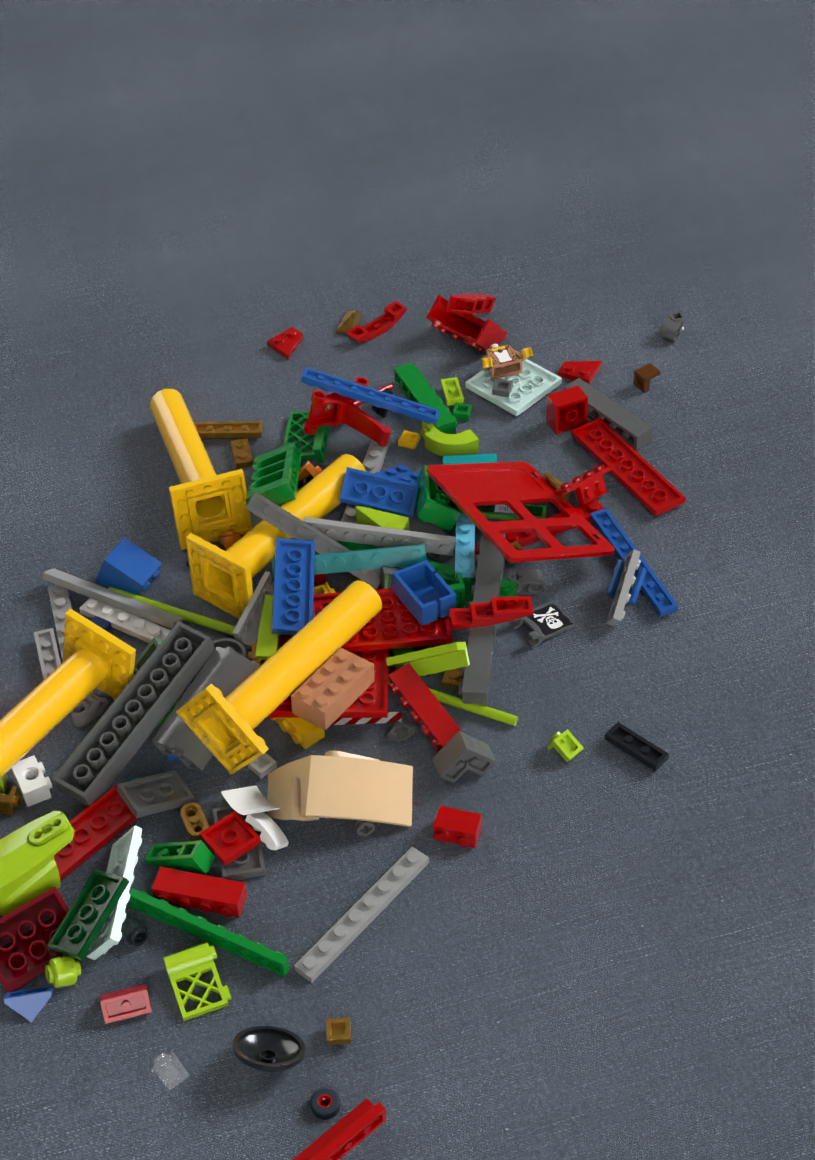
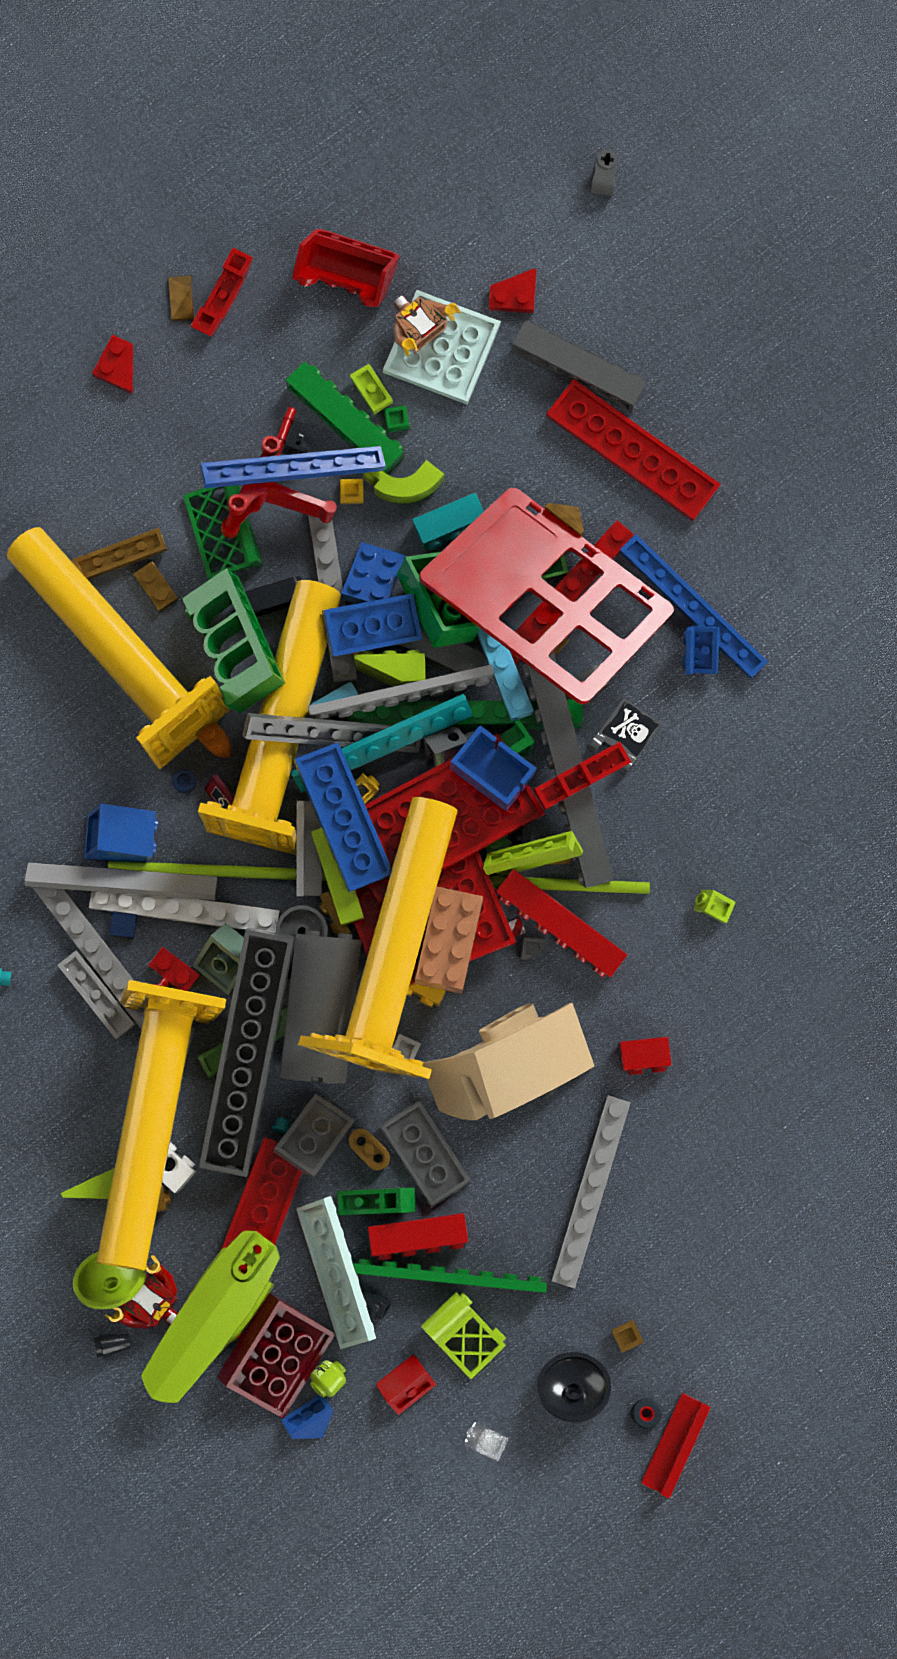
camera: 25 degrees left, 35 degrees up
dark green tile [46,870,129,961] -> none
red plate [199,811,261,866] -> none
white sticker [221,786,280,815] -> none
white slope [245,812,289,850] -> none
orange plate [298,461,323,481] -> none
dark grey panel [432,731,496,783] -> none
red slope [445,294,496,315] -> none
dark grey plate [492,379,513,397] -> none
red brick [546,385,588,434] -> none
red bracket [554,464,612,505] -> none
black plate [605,722,669,772] -> none
light grey plate [606,549,641,626] -> none
reddish brown panel [633,363,660,393] -> none

